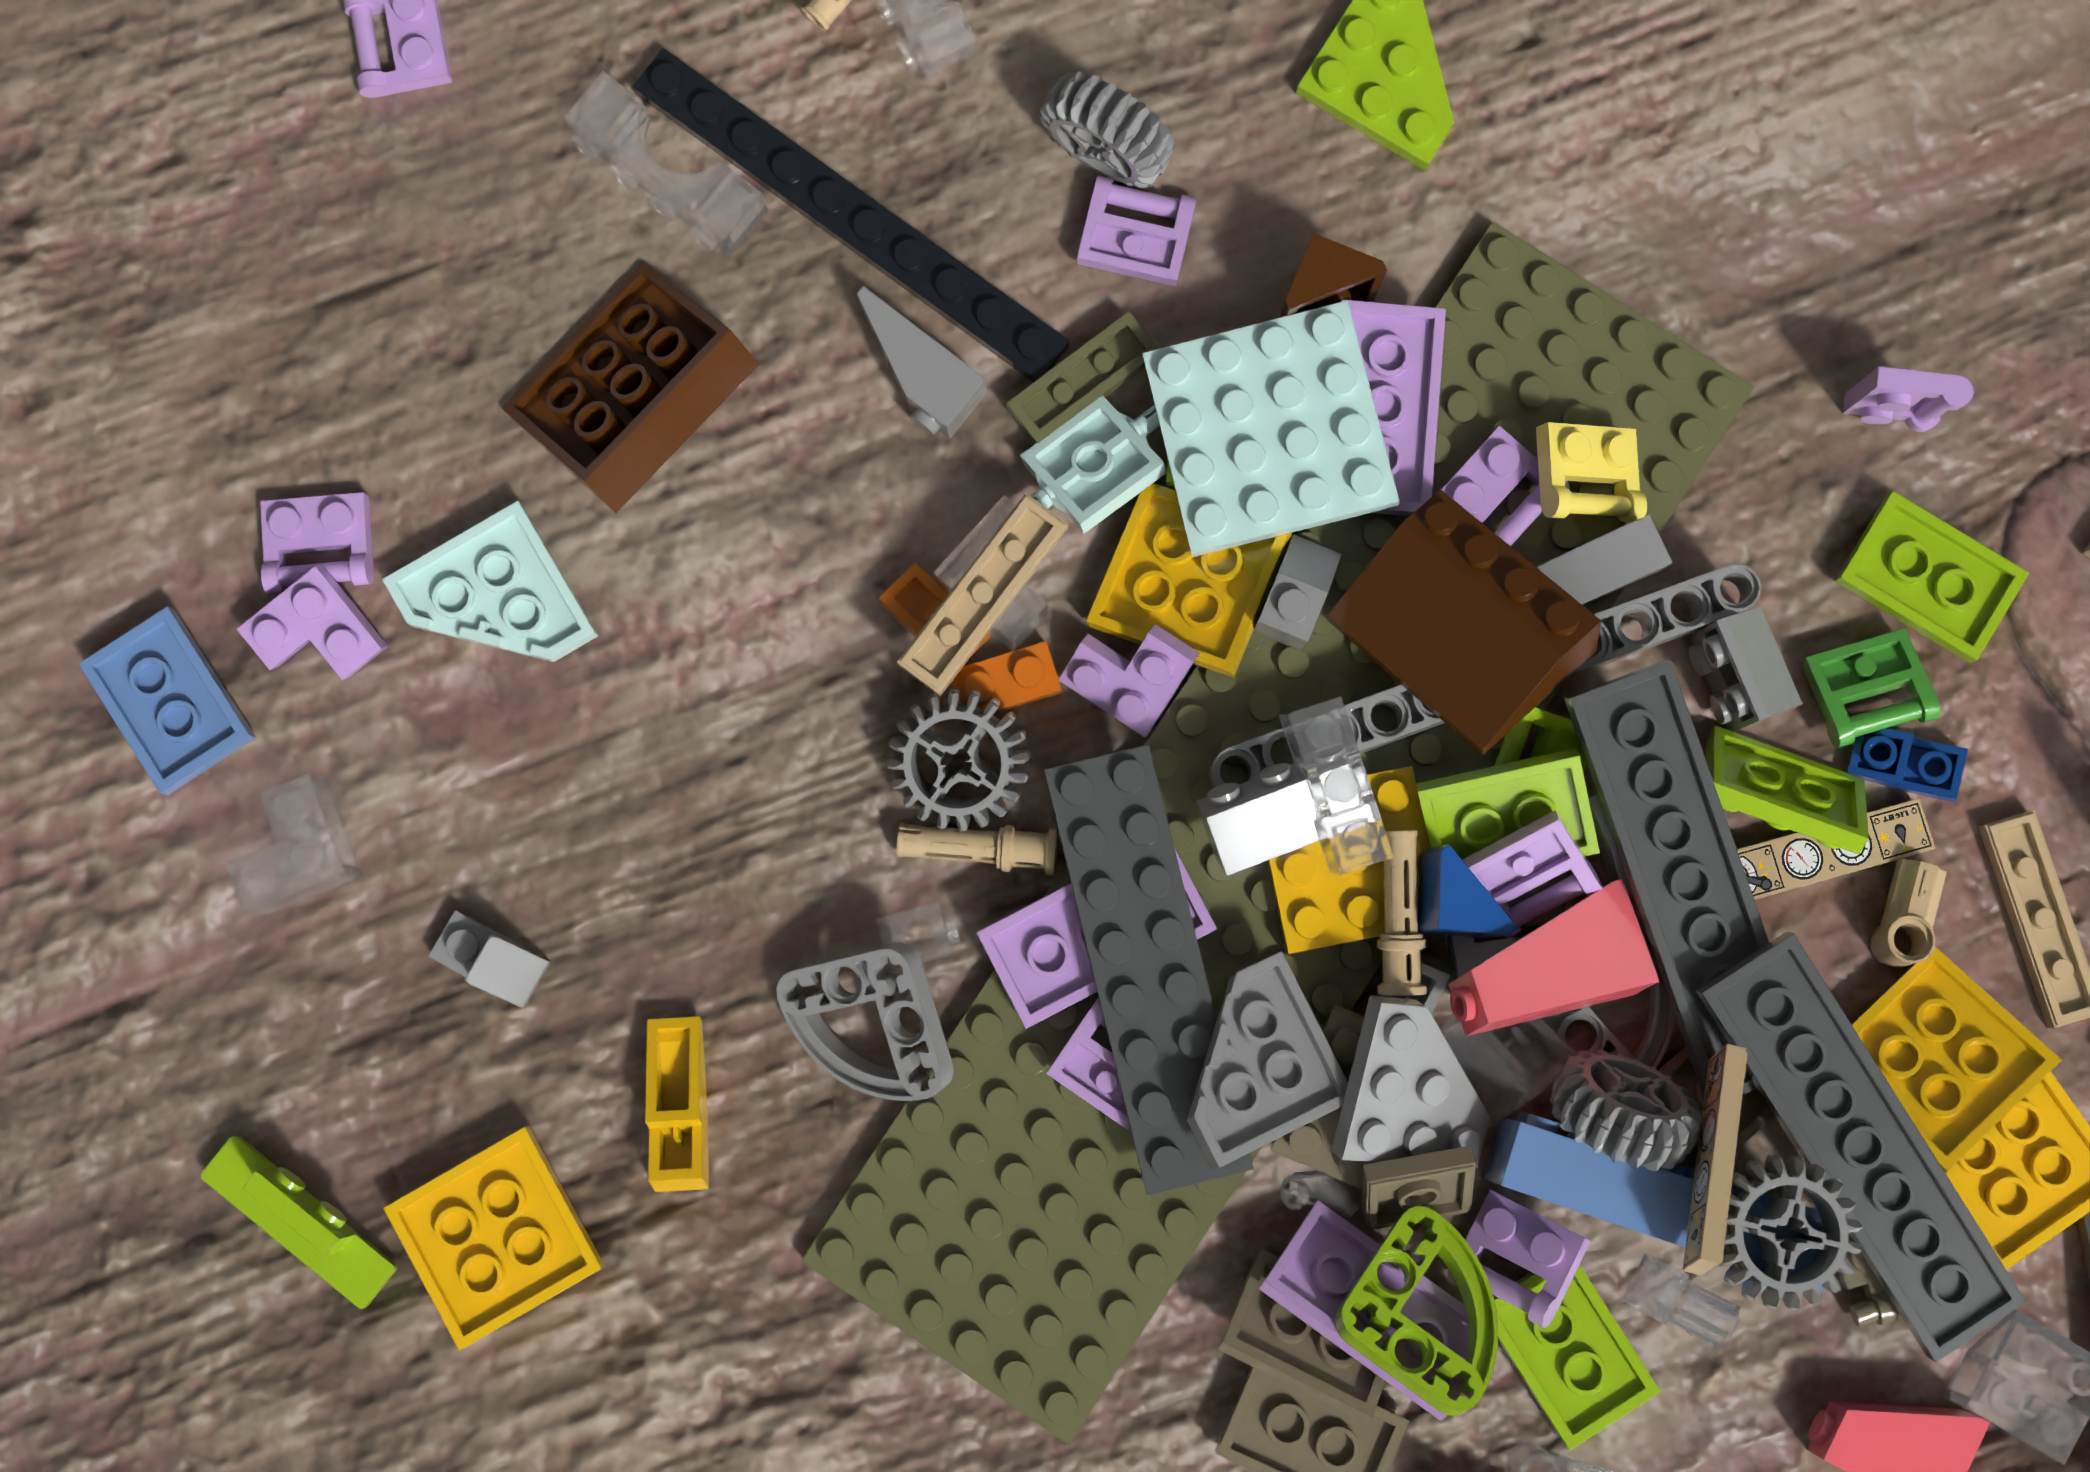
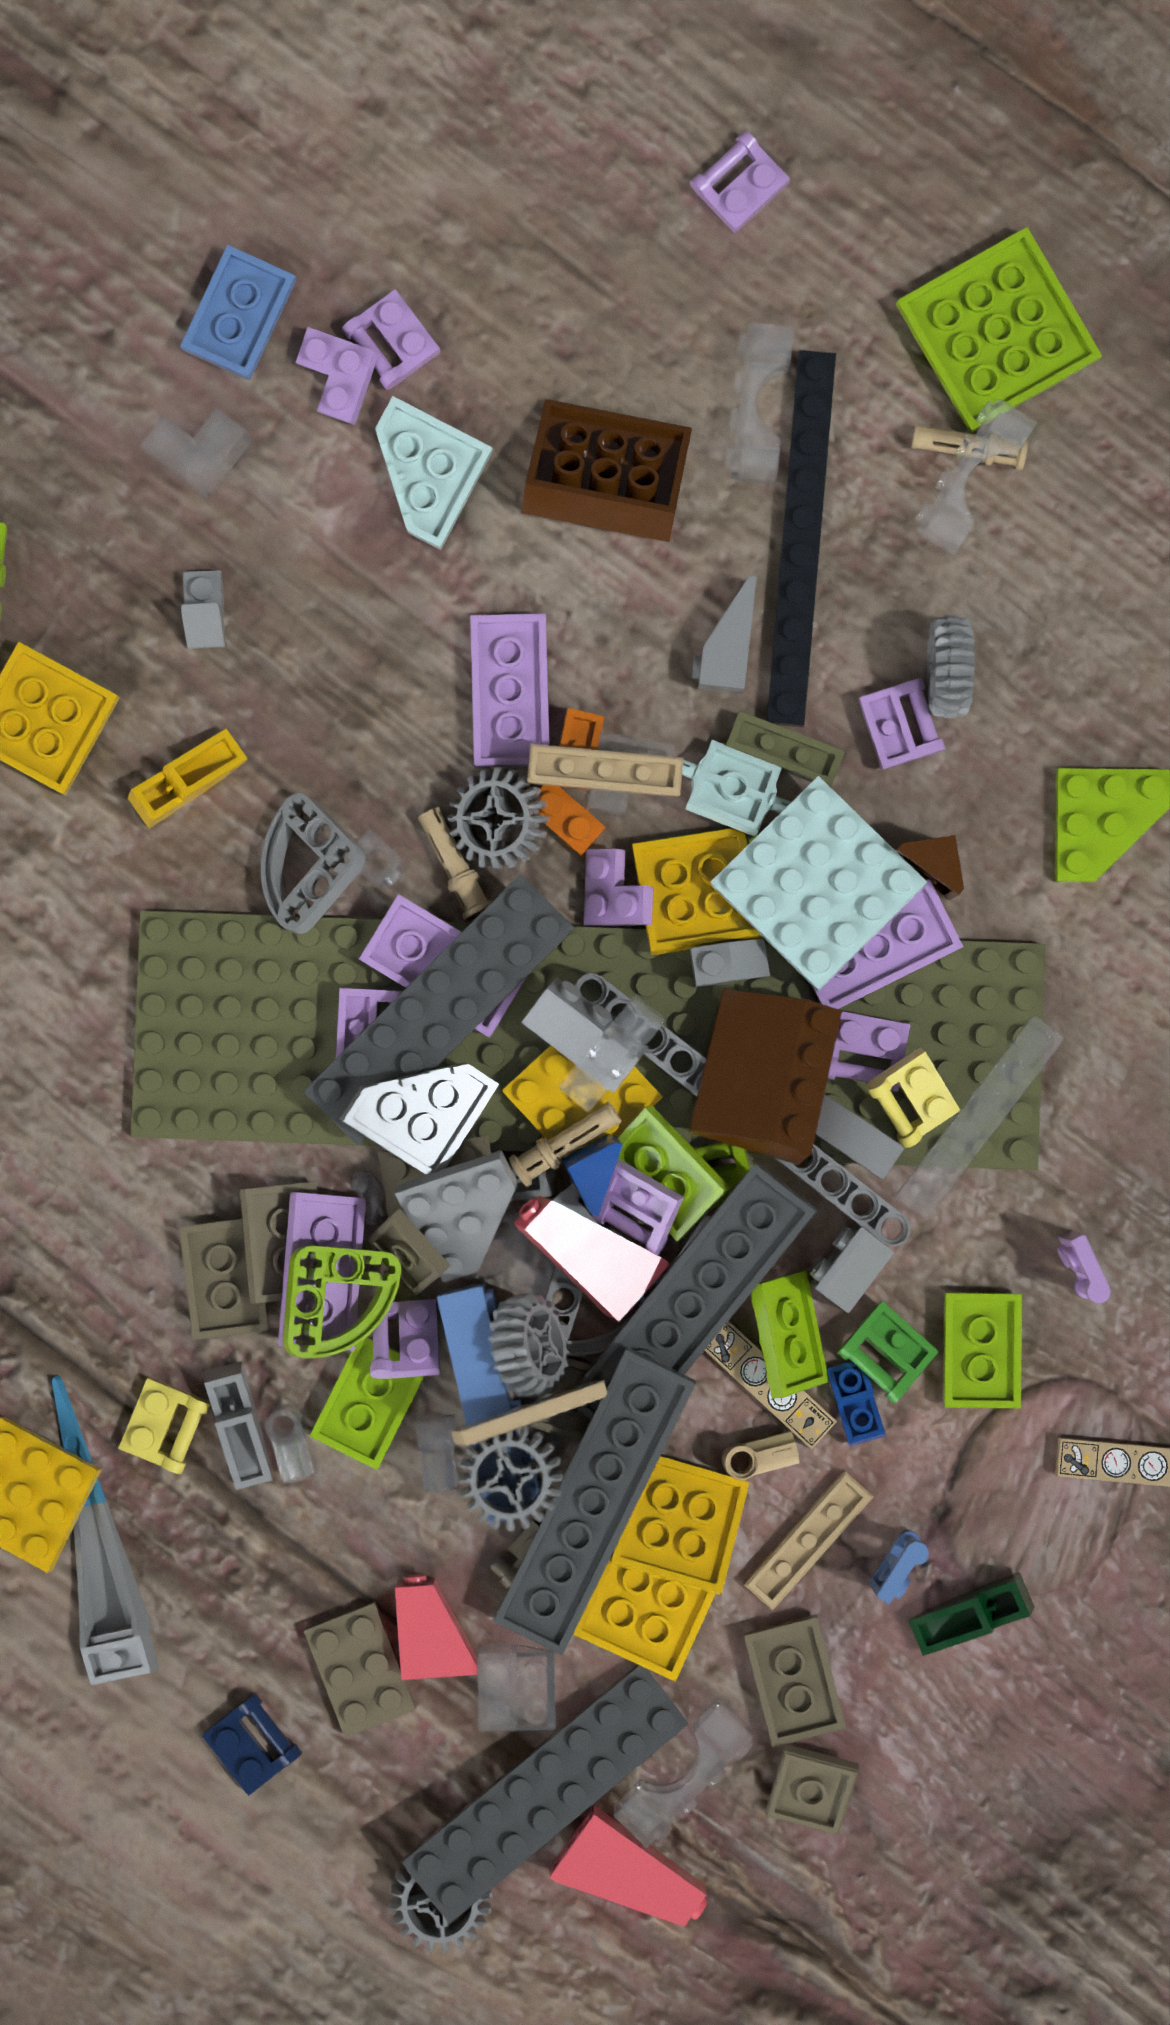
camera: 55 degrees right, 5 degrees up
none -> lavender plate [470,613,549,768]
none -> clear plate [894,1015,1065,1220]

